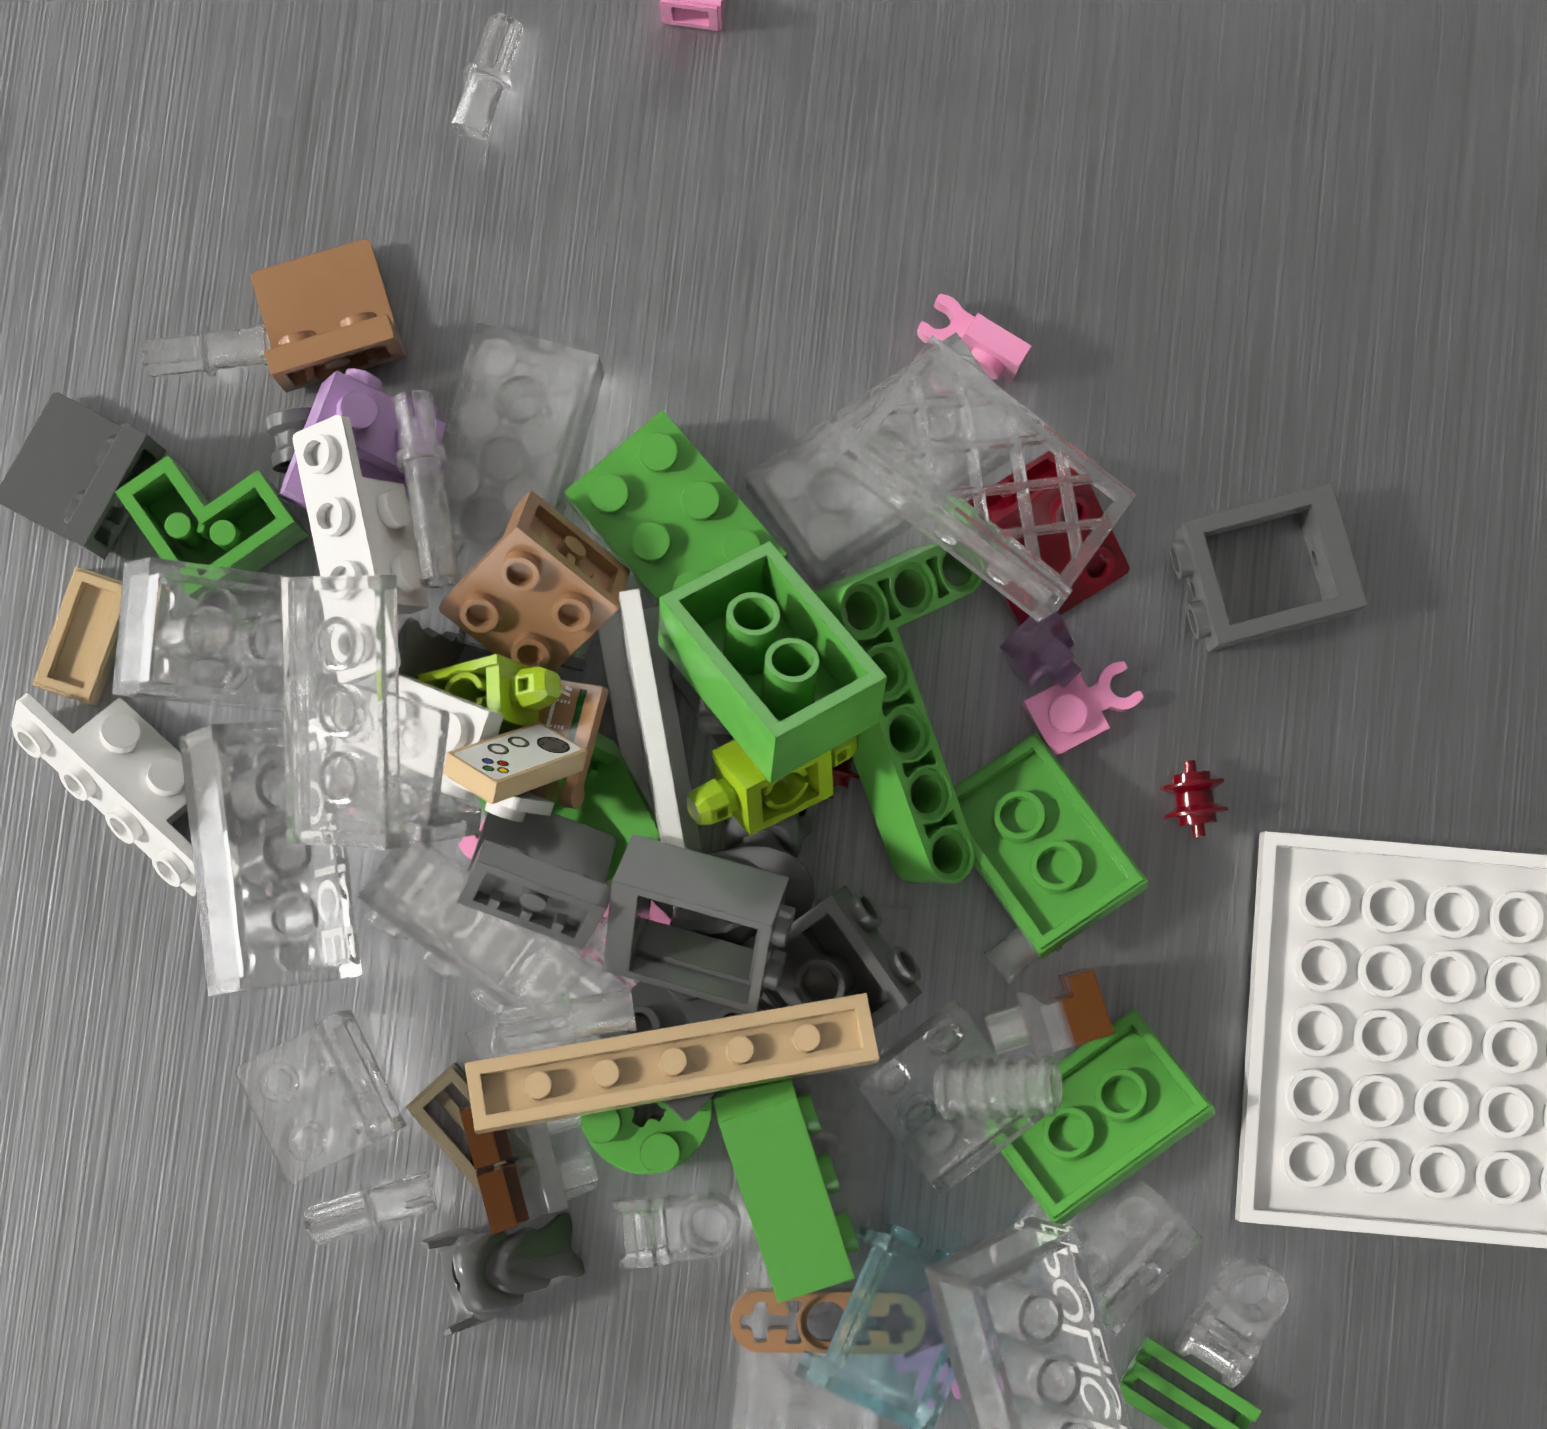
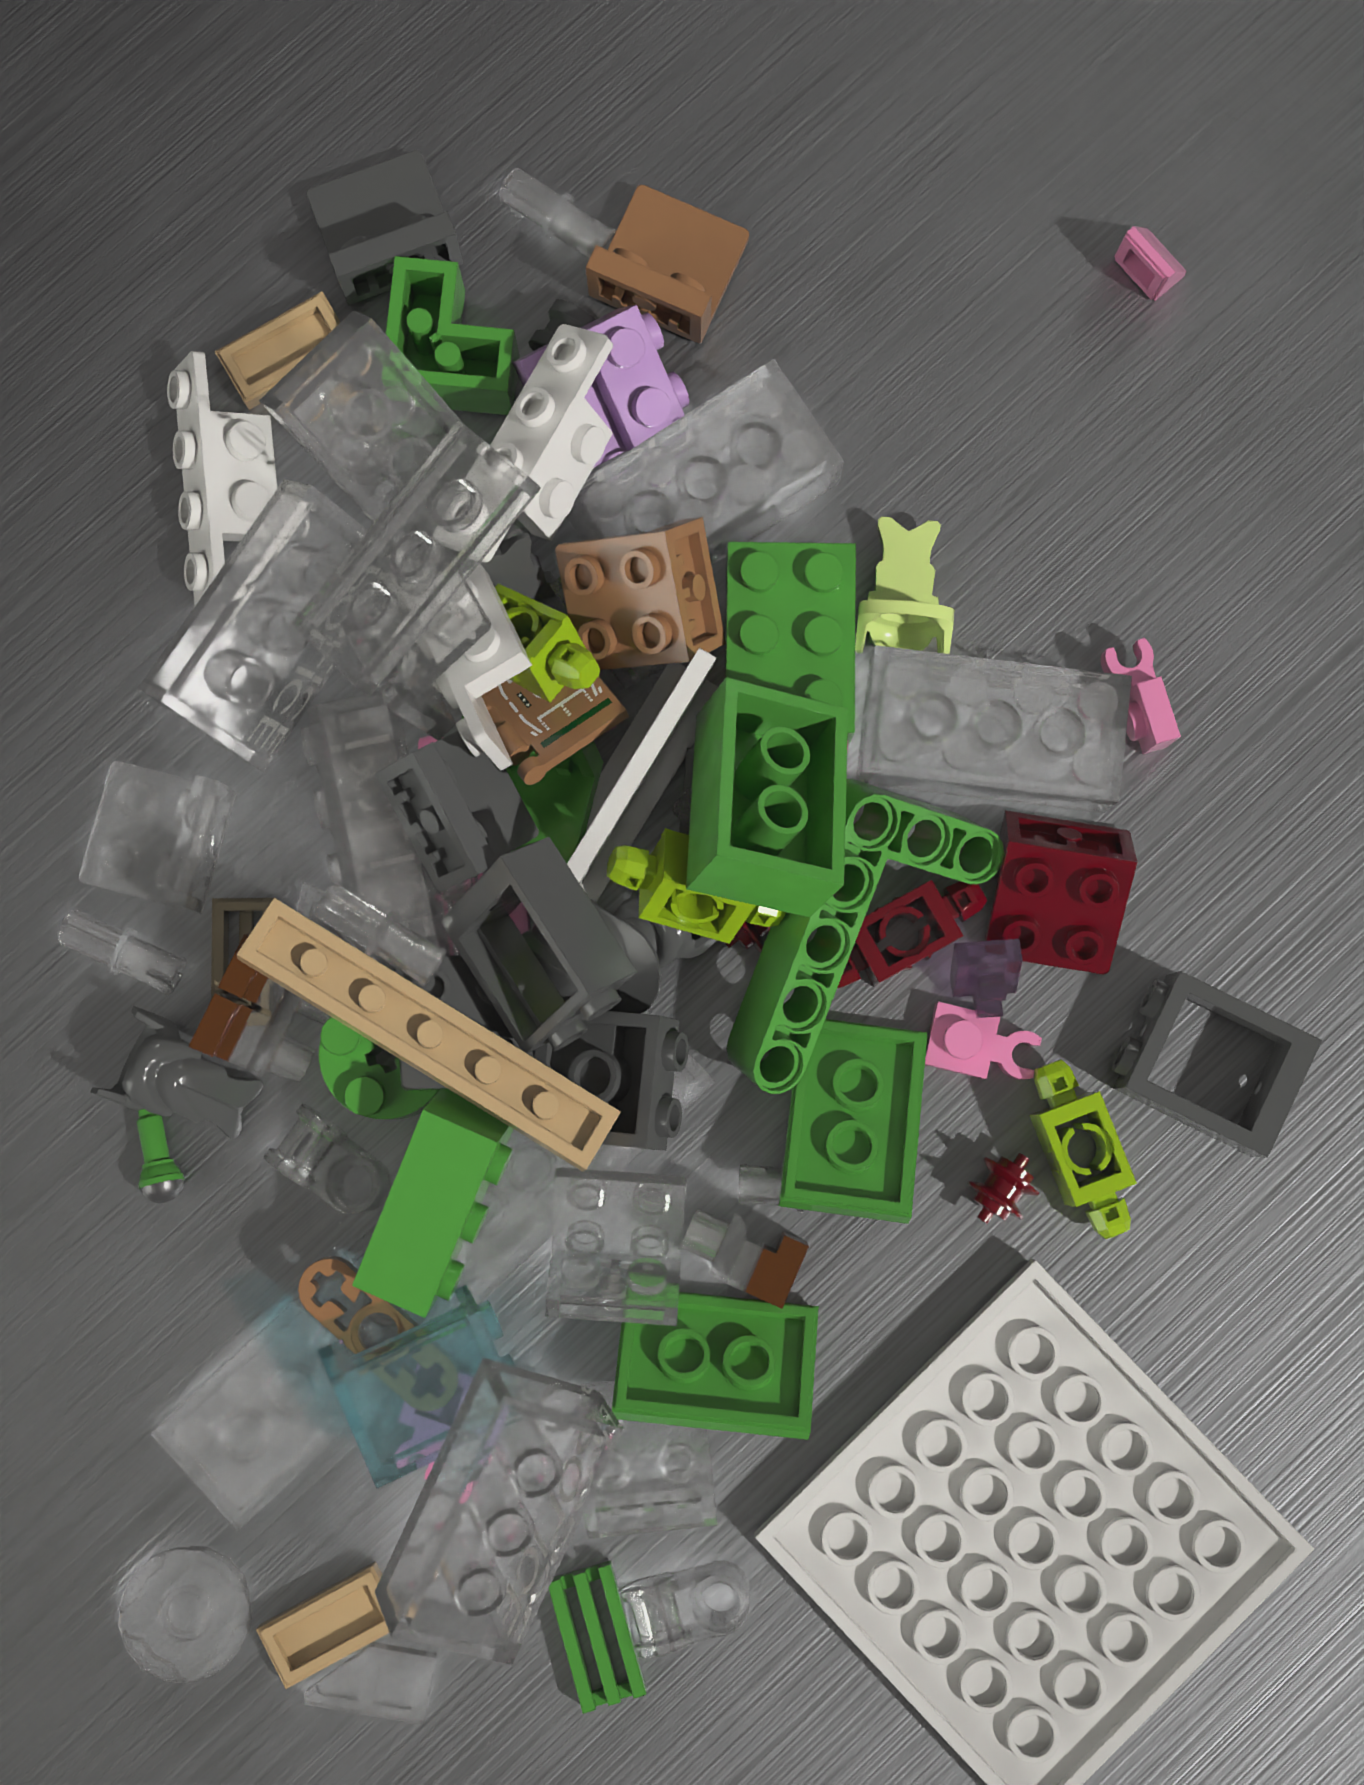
camera: 40 degrees right, 0 degrees up
clear pin [392,390,462,588] -> none
tile [443,722,588,805] -> none
clear axle [450,13,523,141] -> none
clear fence [834,335,1137,622] -> none
clear piece [933,1055,1063,1120] -> none
none -> bright green piece [136,1109,185,1203]
none -> dark red piece [837,880,987,989]
none -> yellowish green hair [855,517,955,660]
none -> lime piece [1029,1059,1137,1239]

